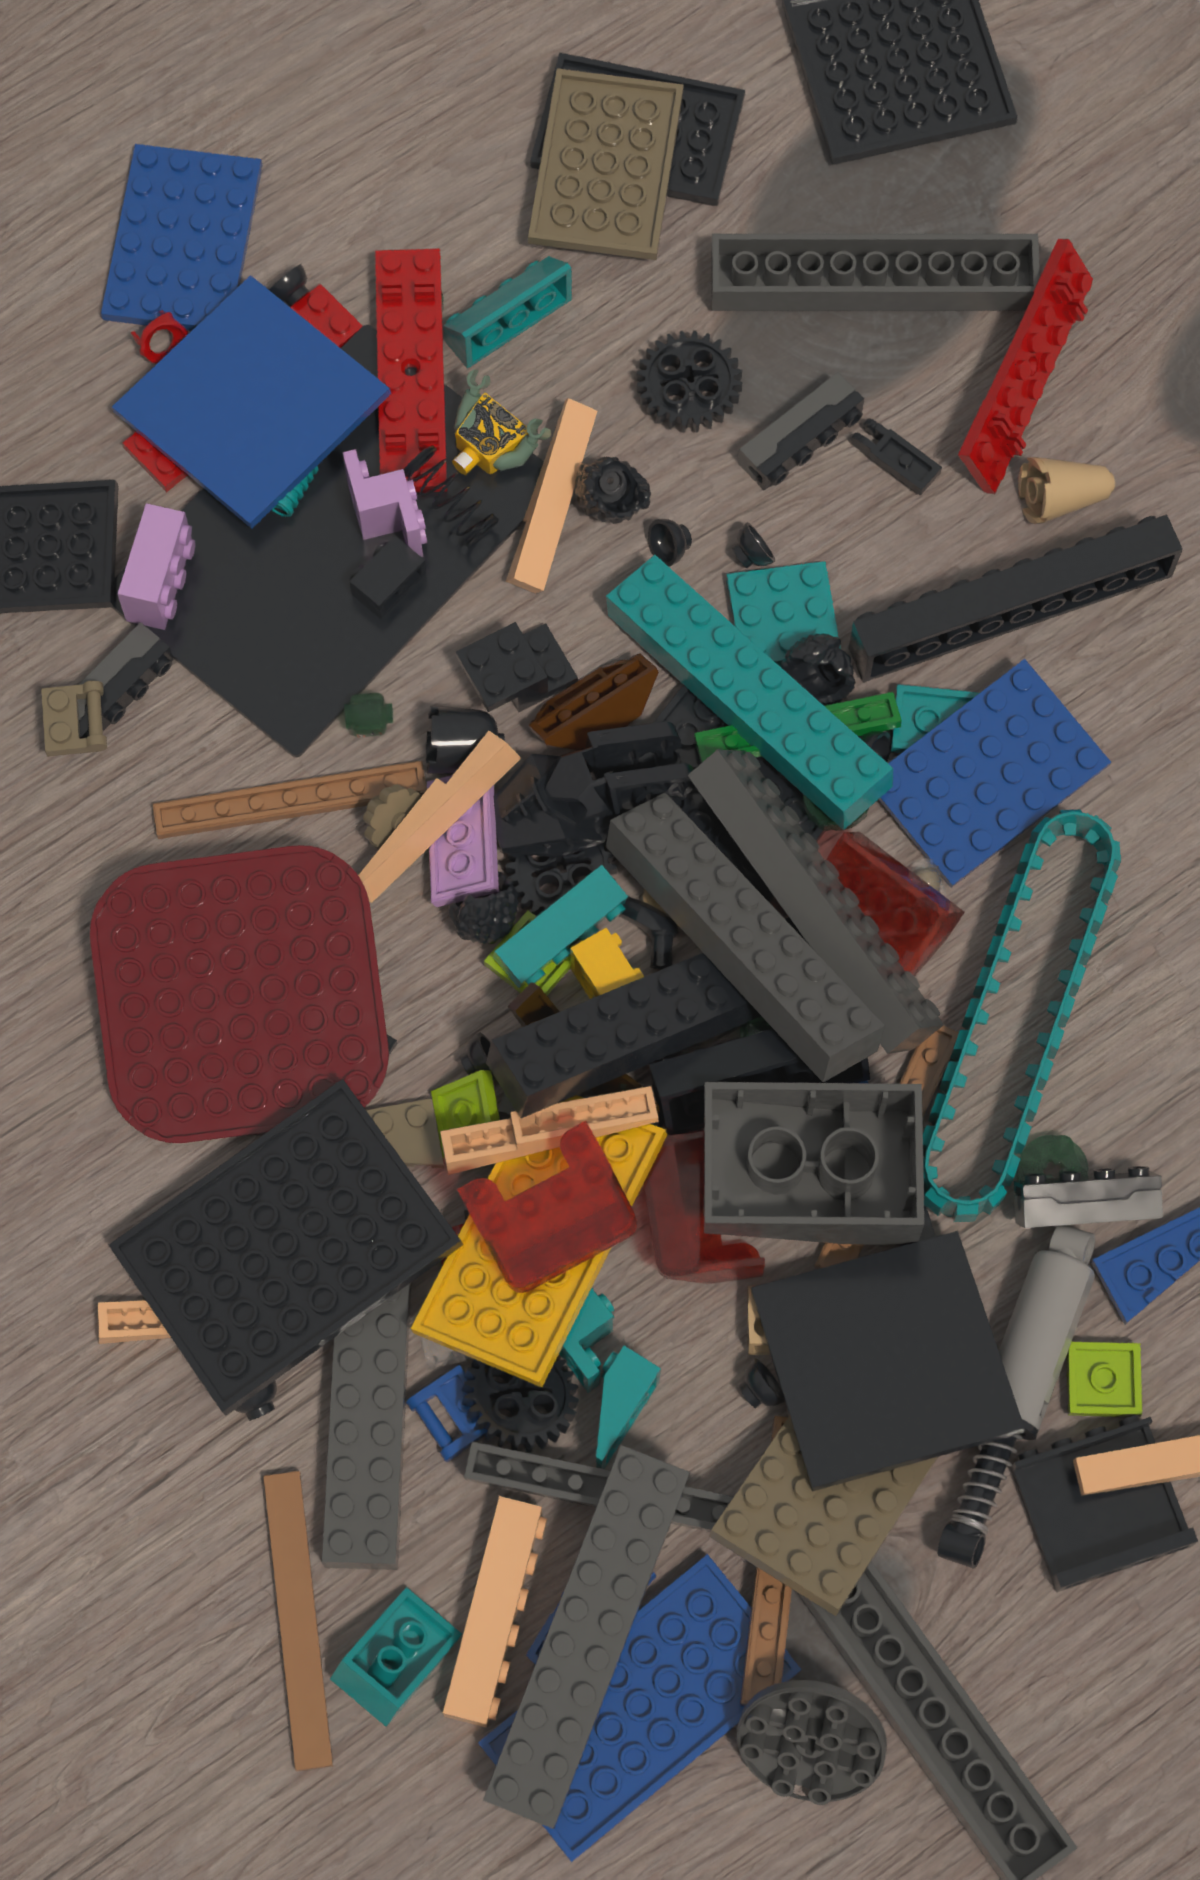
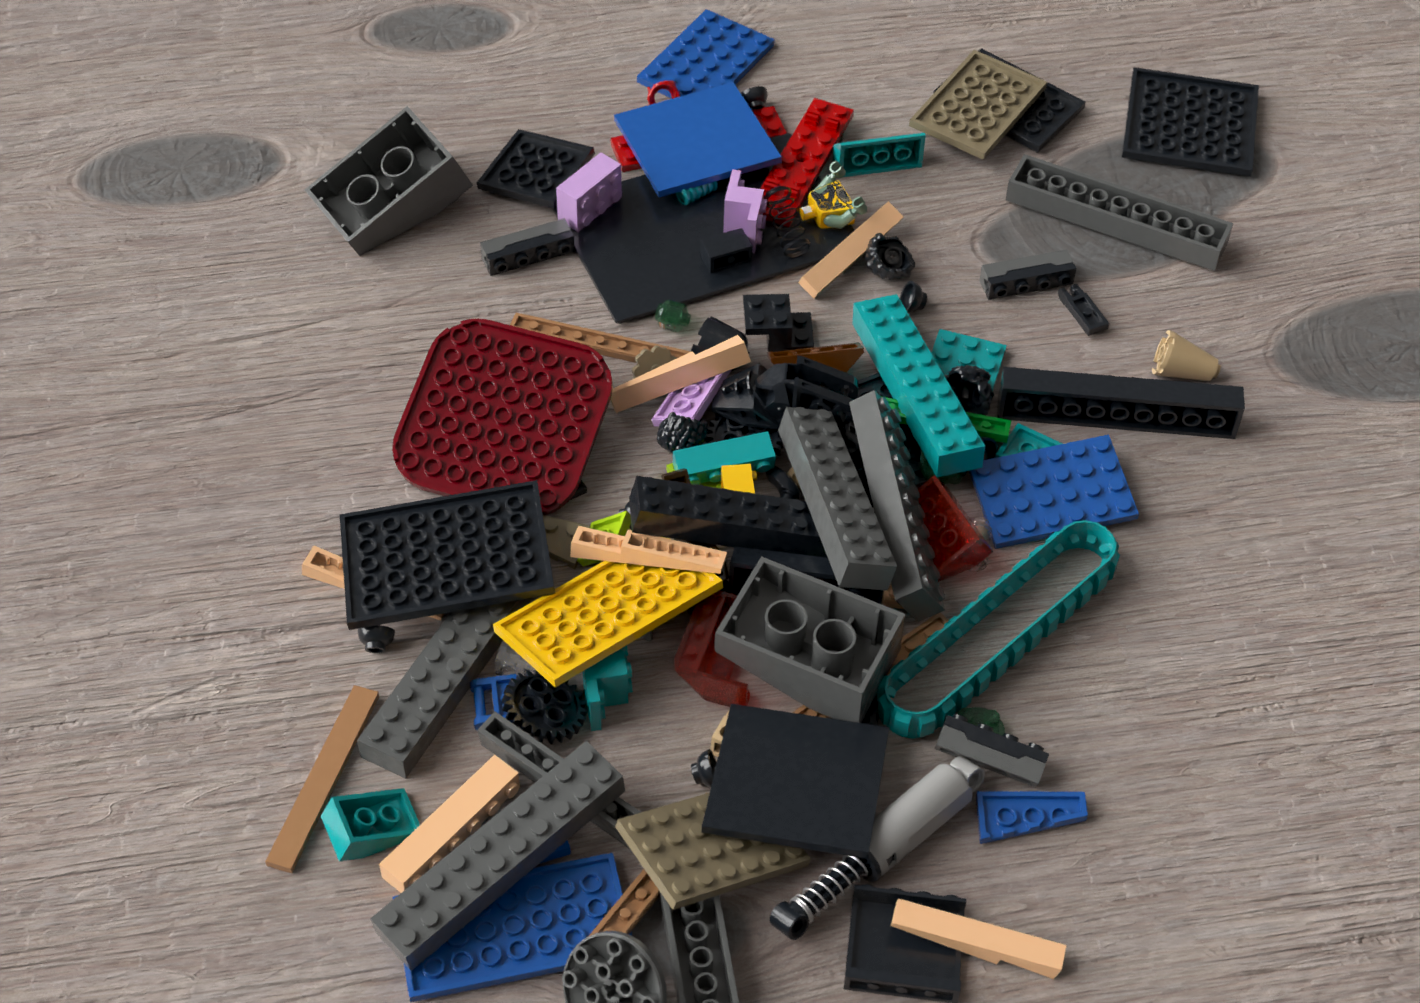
camera: 25 degrees right, 20 degrees down
dark tan plate [41,681,107,757] -> none
clear red windscreen [457,1121,637,1293] -> none
teal slope [596,1346,661,1469] -> none
black gear [636,330,743,433] -> none
black piece [732,522,776,568] -> none
red piece [958,239,1093,494] -> none
lime plate [1067,1342,1142,1417] -> none

